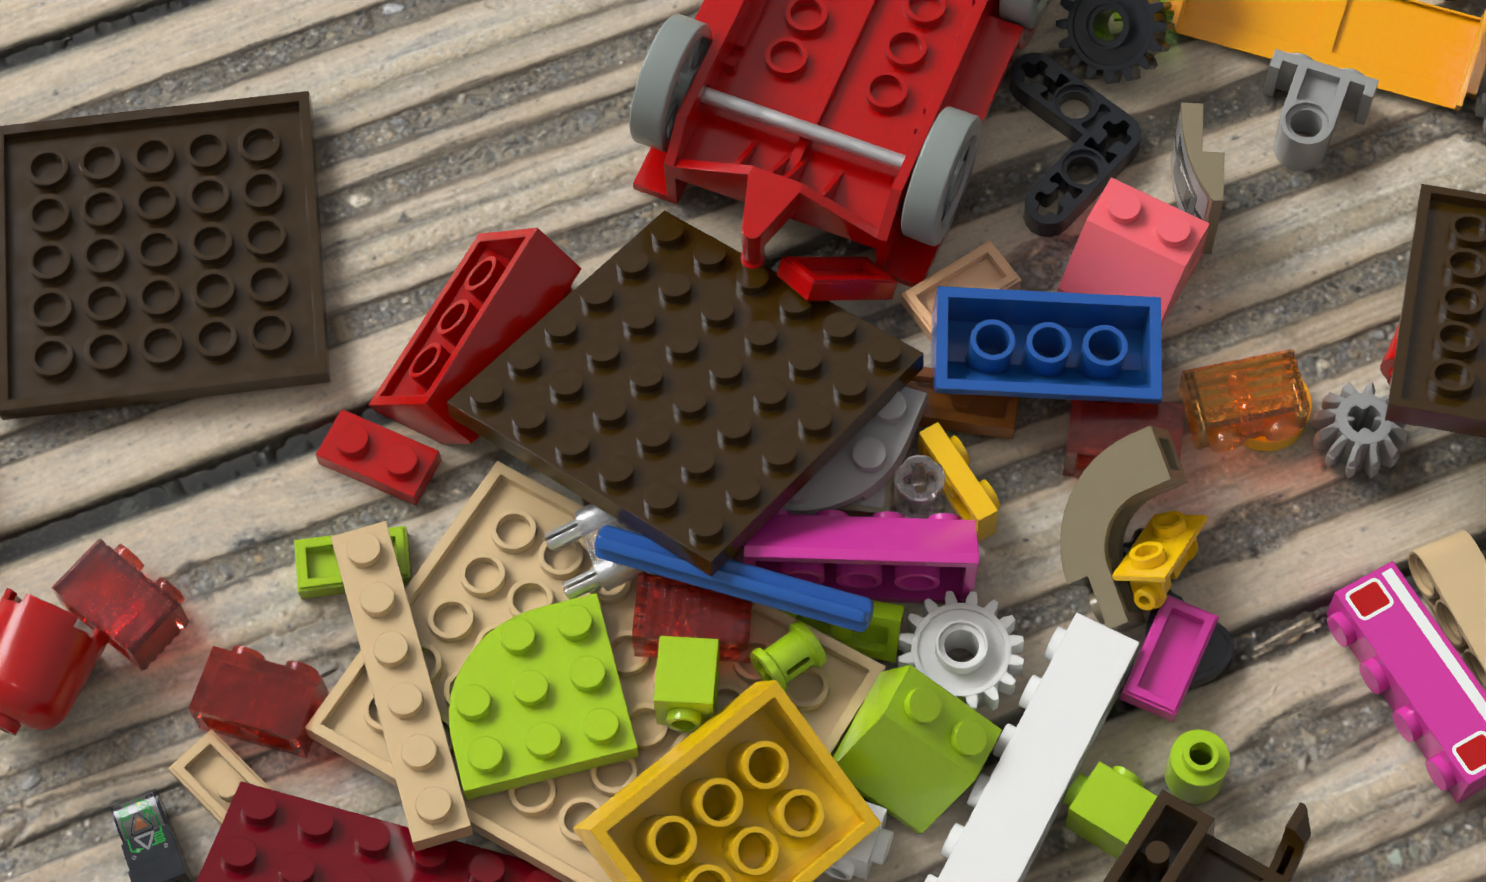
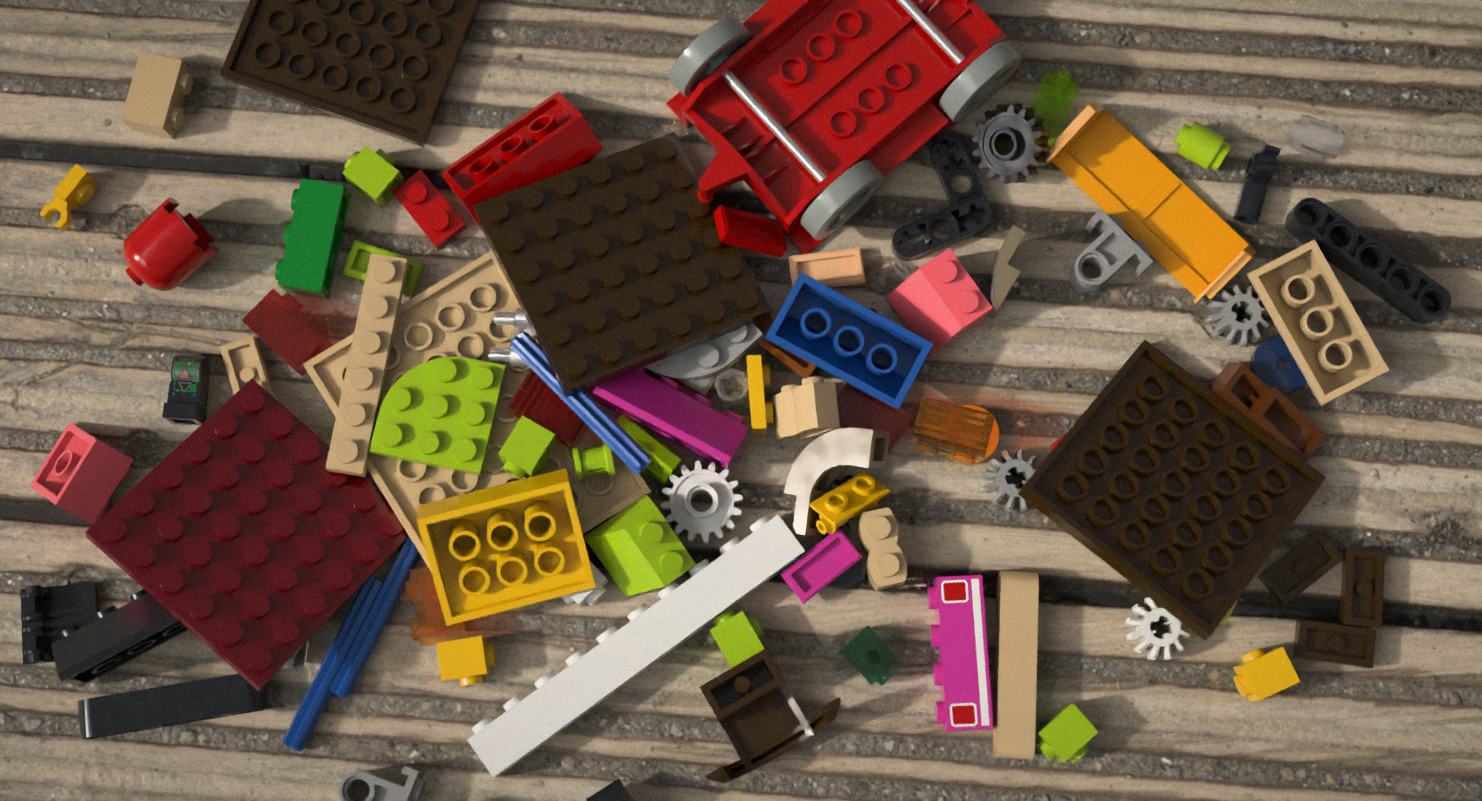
camera: 25 degrees right, 15 degrees up
clear red brick [51,539,189,671] -> none
lime brick [1165,729,1230,804] -> none
none -> green brick [275,178,351,300]
none -> lime brick [342,145,405,209]
none -> tan brick [772,376,840,441]
none -> clear green brick [839,625,899,687]
none -> tan brick [858,507,907,591]

